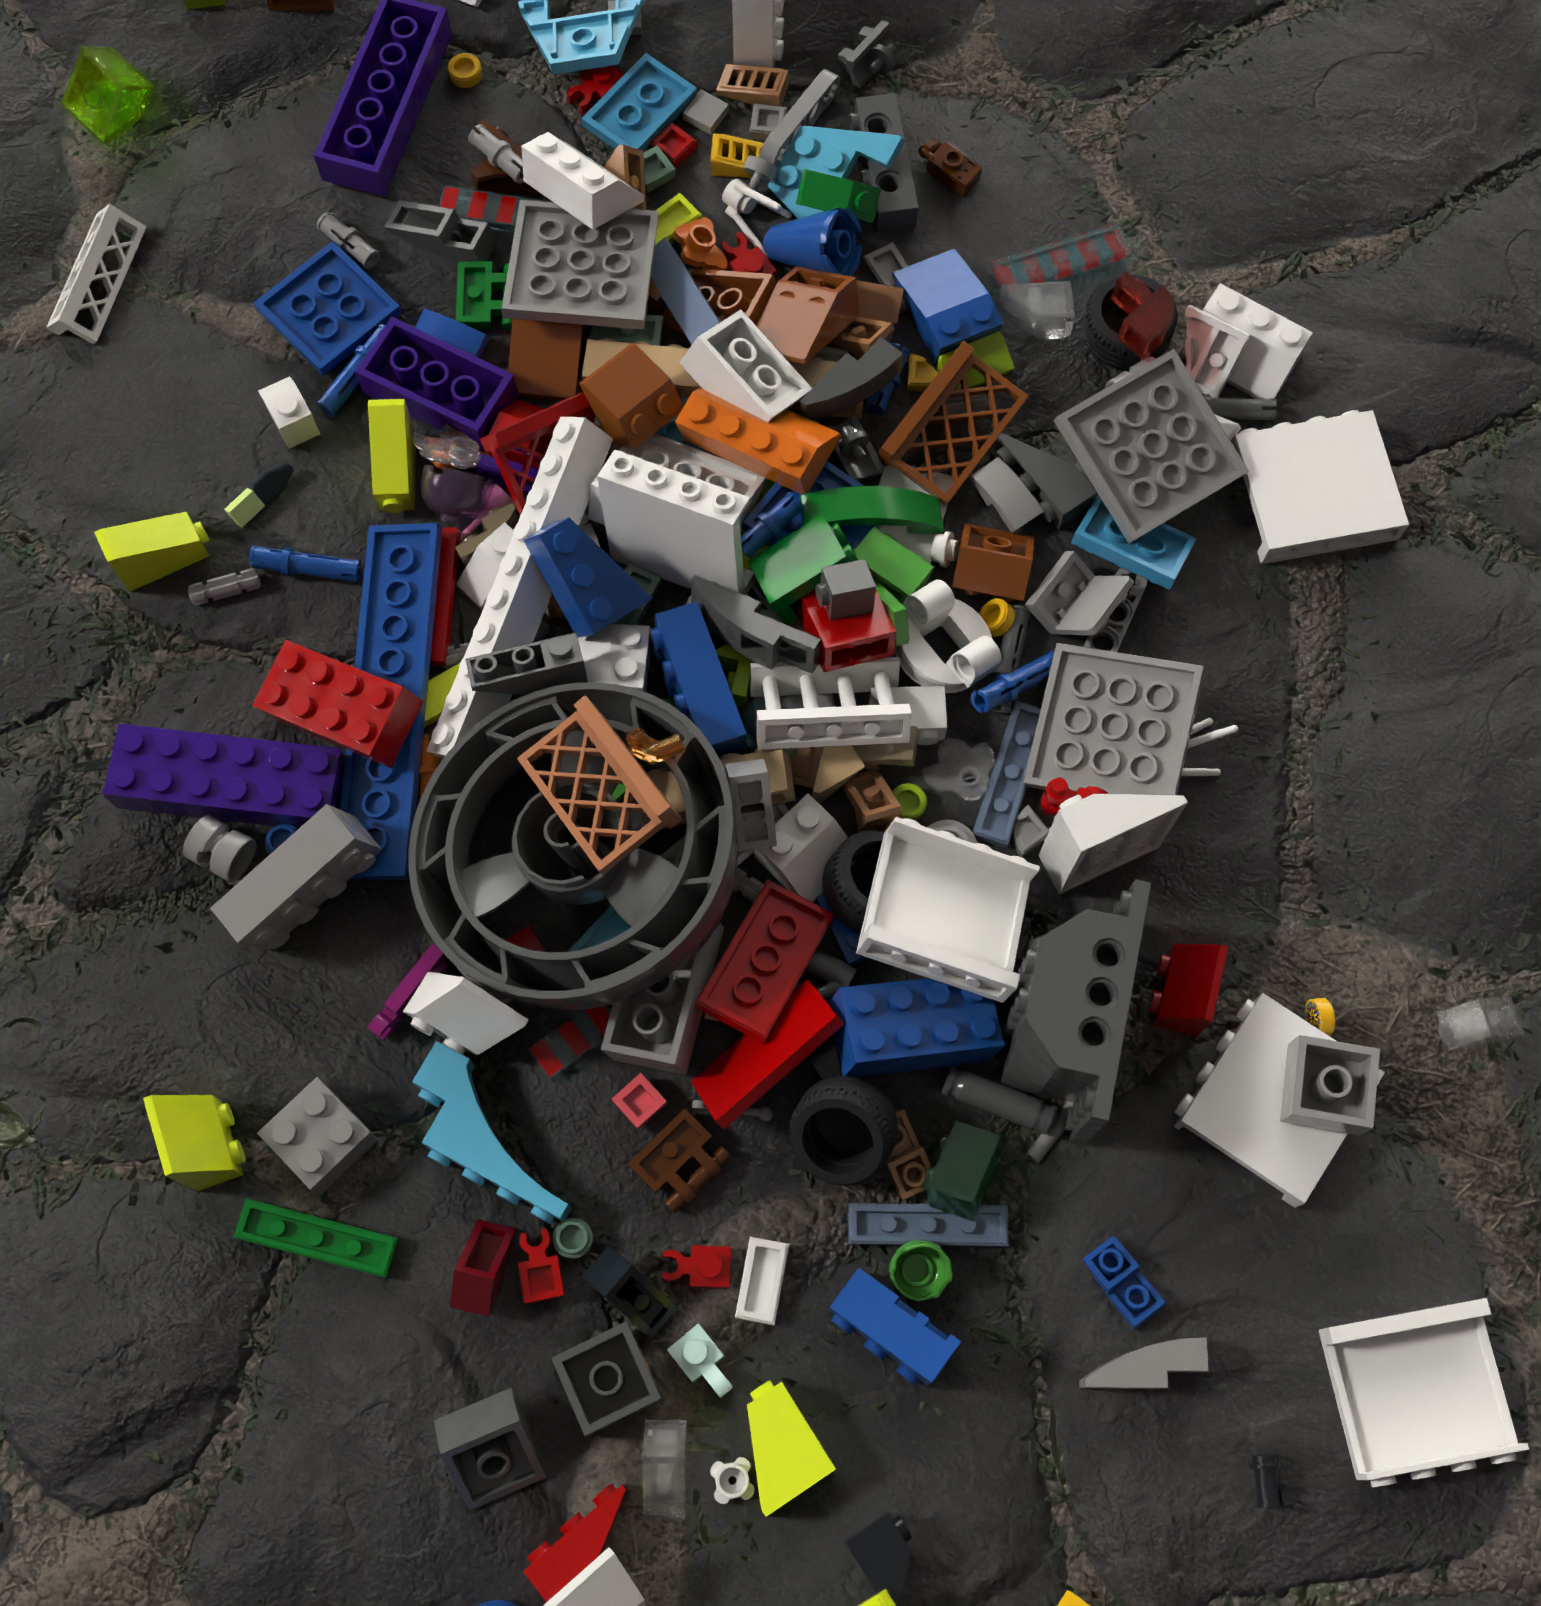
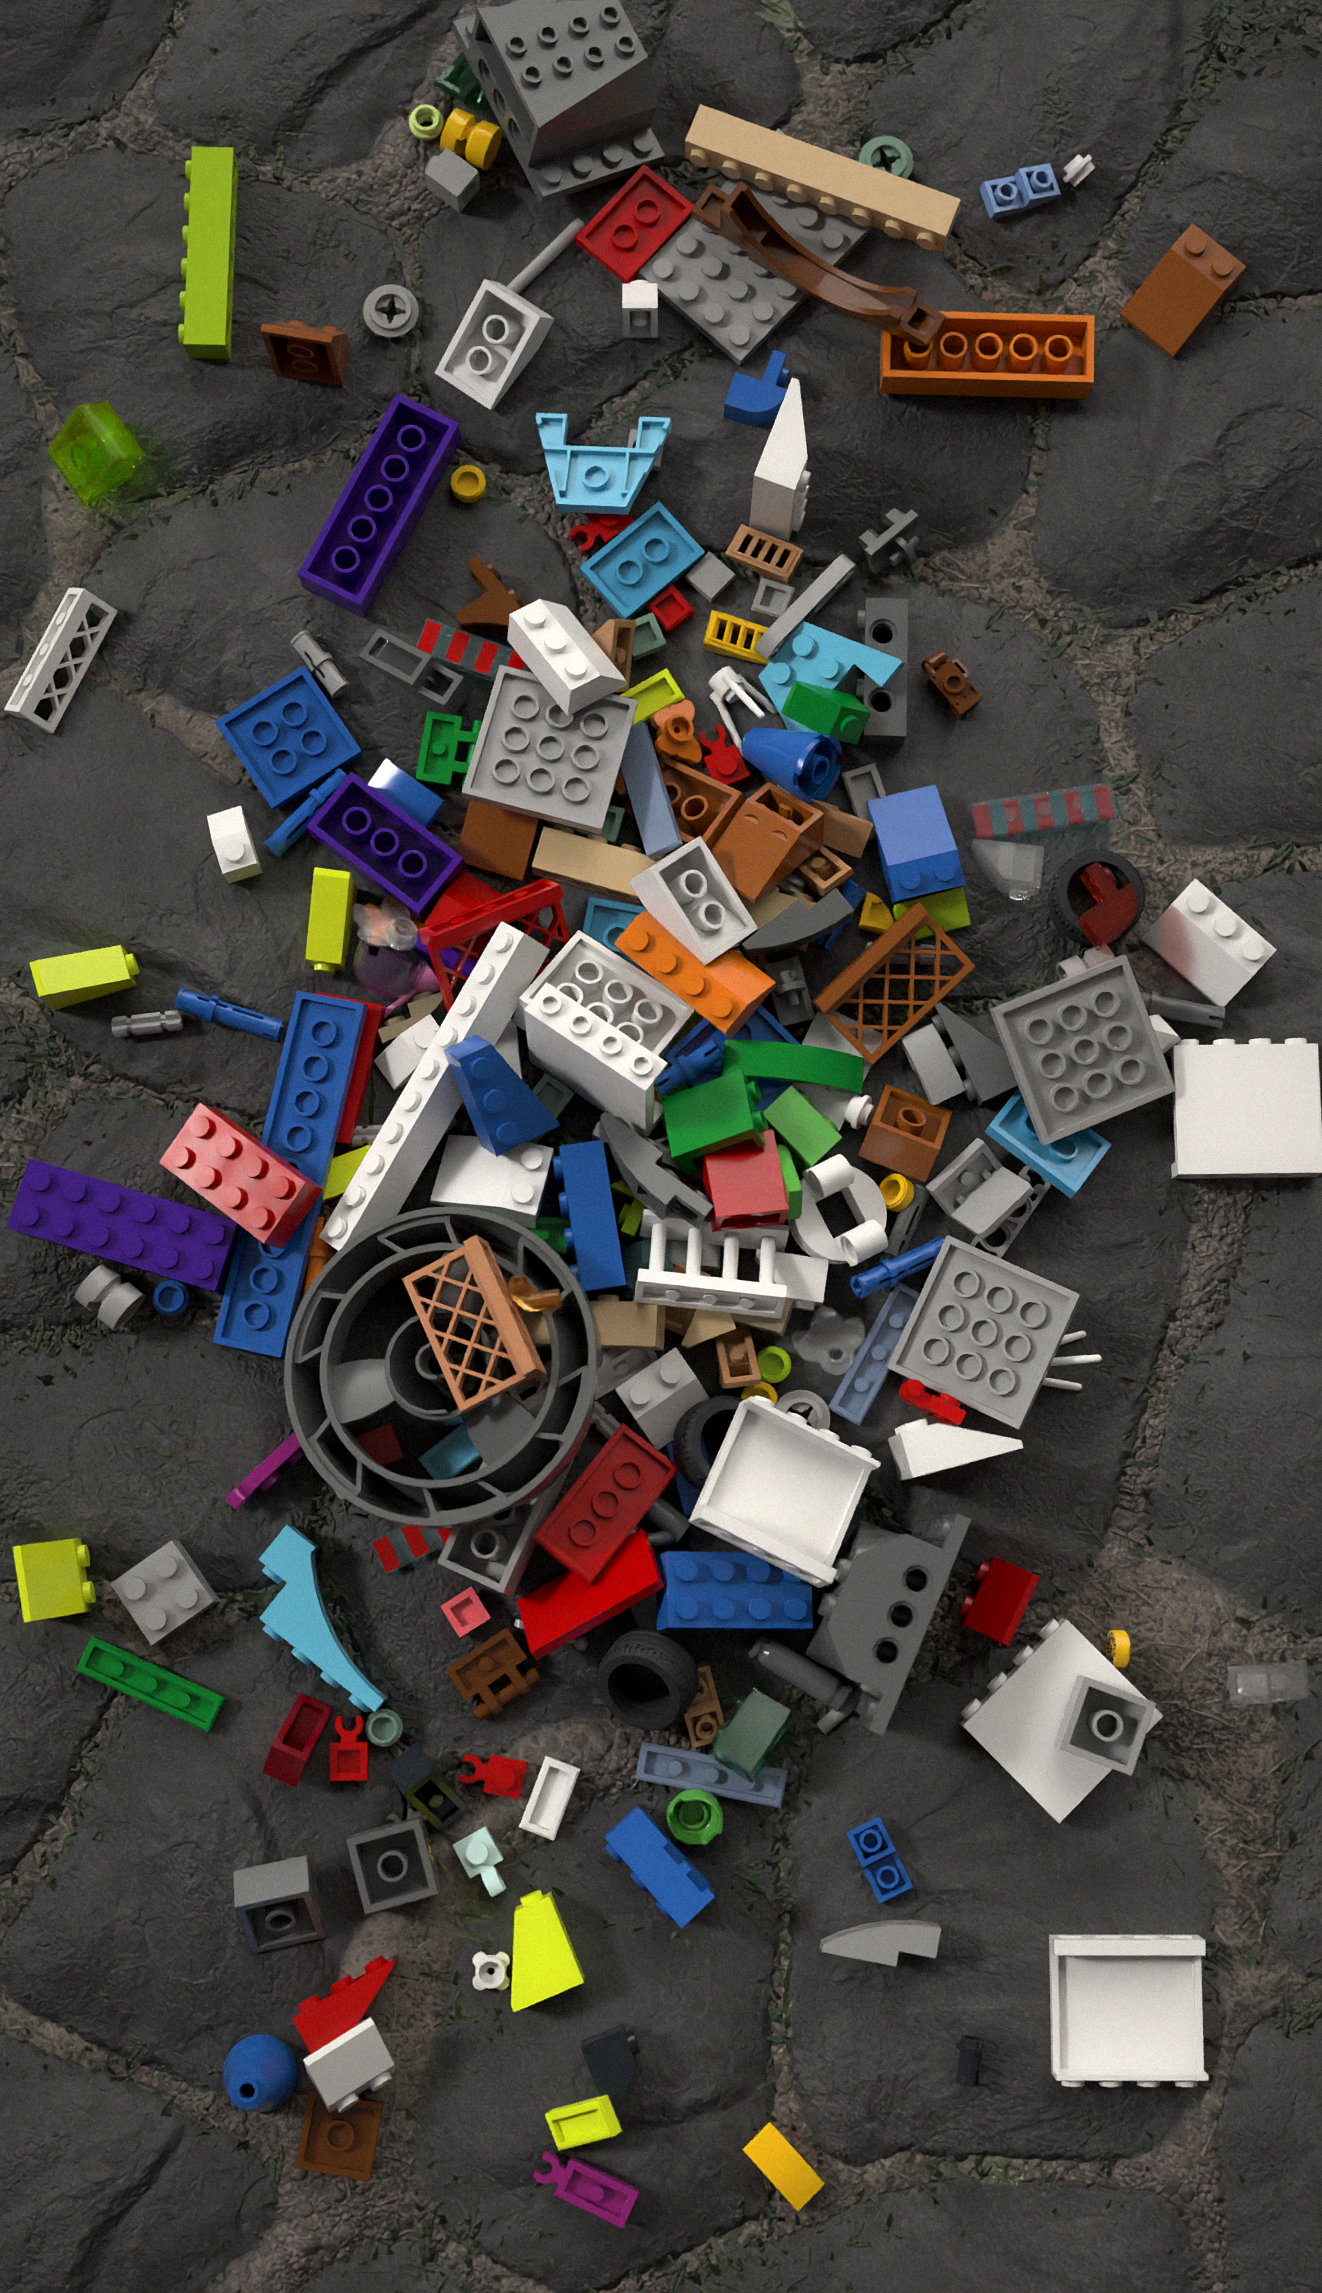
camera: 10 degrees right, 10 degrees up
light grey brick [210,804,382,950] -> none
piece [224,461,294,527] -> none
white slope [403,972,529,1055] -> none
dark grey slope [465,633,588,695] -> none
light grey pin [468,124,524,184] -> none
dark orange slope [579,343,684,450] -> none
clear slope [642,1420,687,1519] -> none
light grey brick [725,758,777,851] -> none
light grey tile [743,155,778,191] -> none
dark grey brick [815,559,876,620] -> none
light grey tile [1013,805,1049,857] -> none
white wing [1185,305,1251,398] -> none

